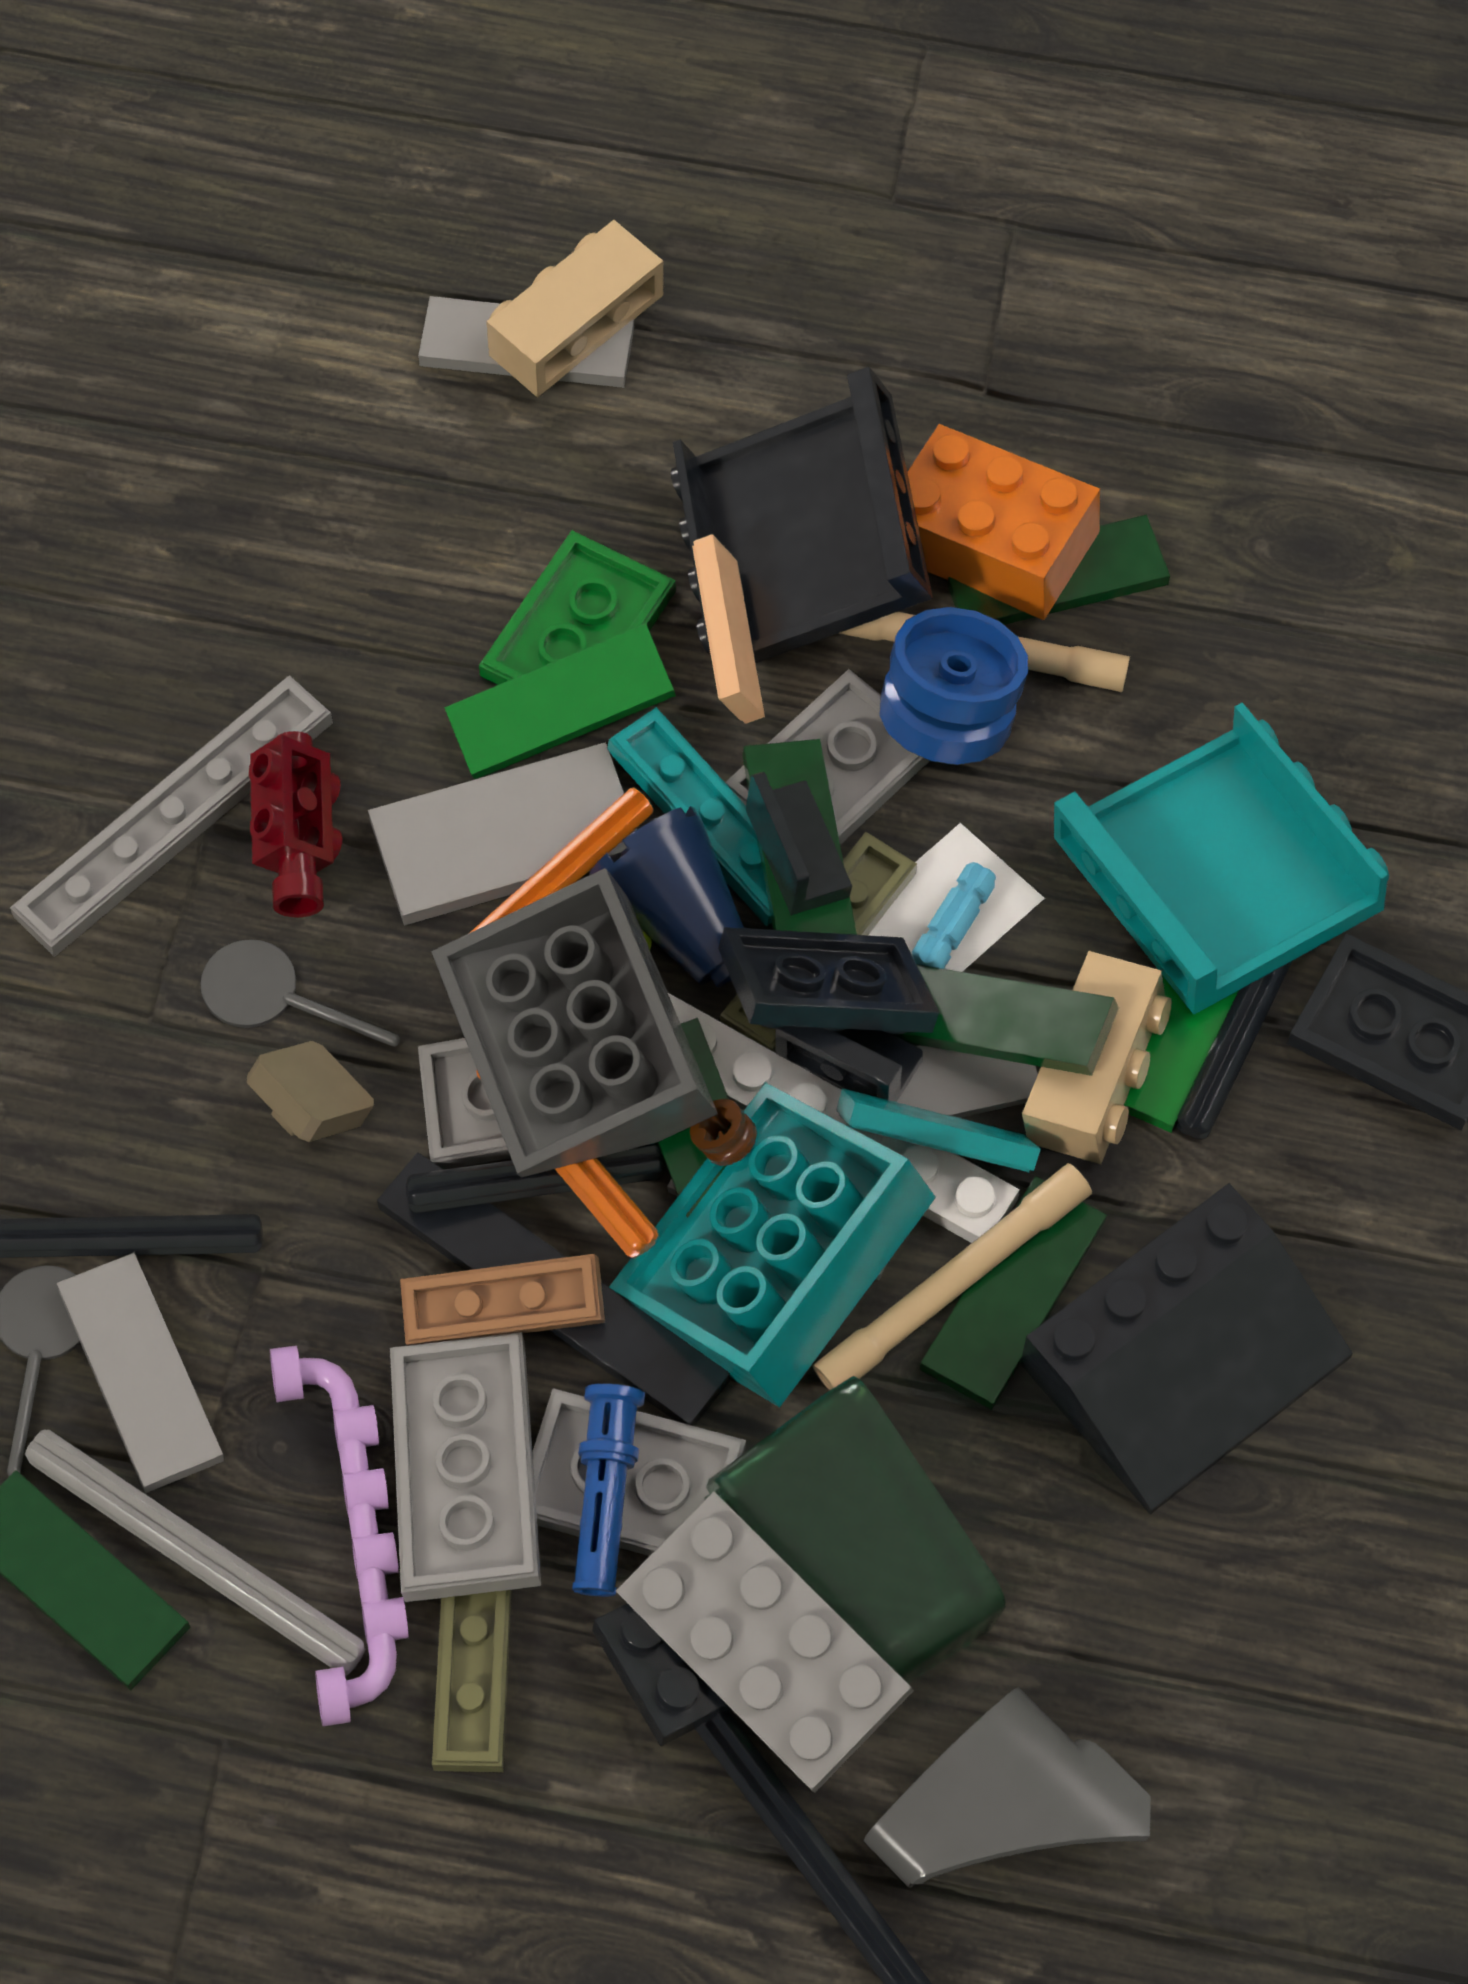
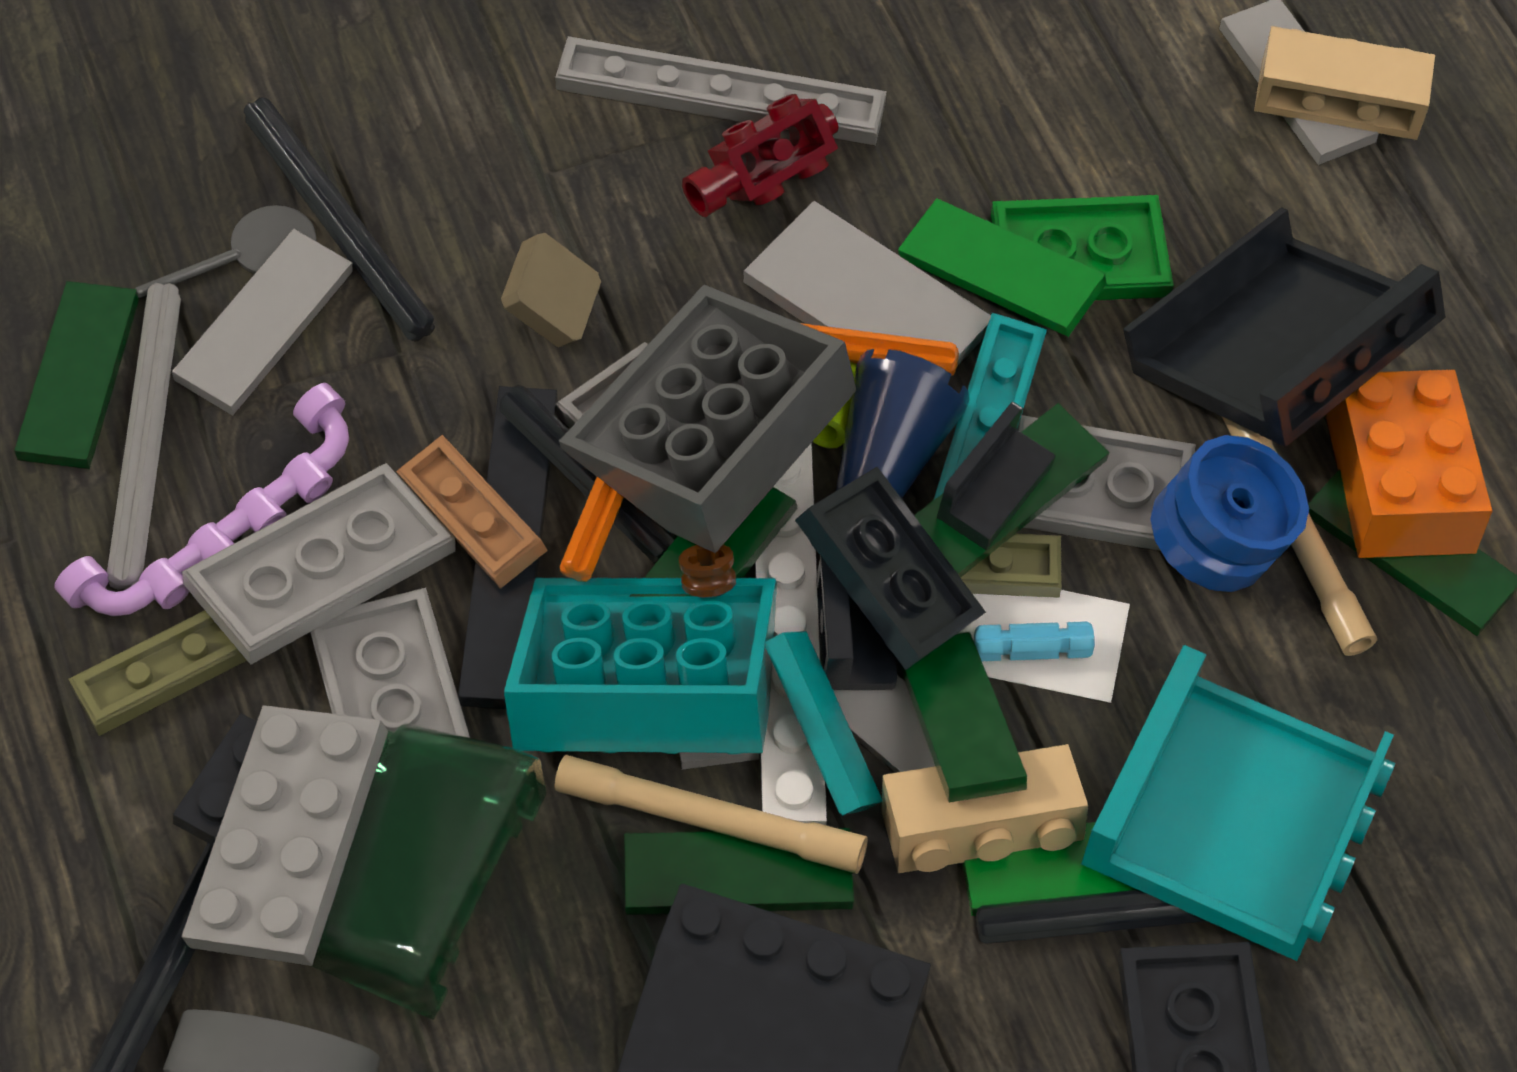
camera: 55 degrees right, 5 degrees down
dark grey piece [201,939,400,1047] -> none
blue pin [572,1384,645,1597] -> none
light nougat tile [692,534,765,724] -> none

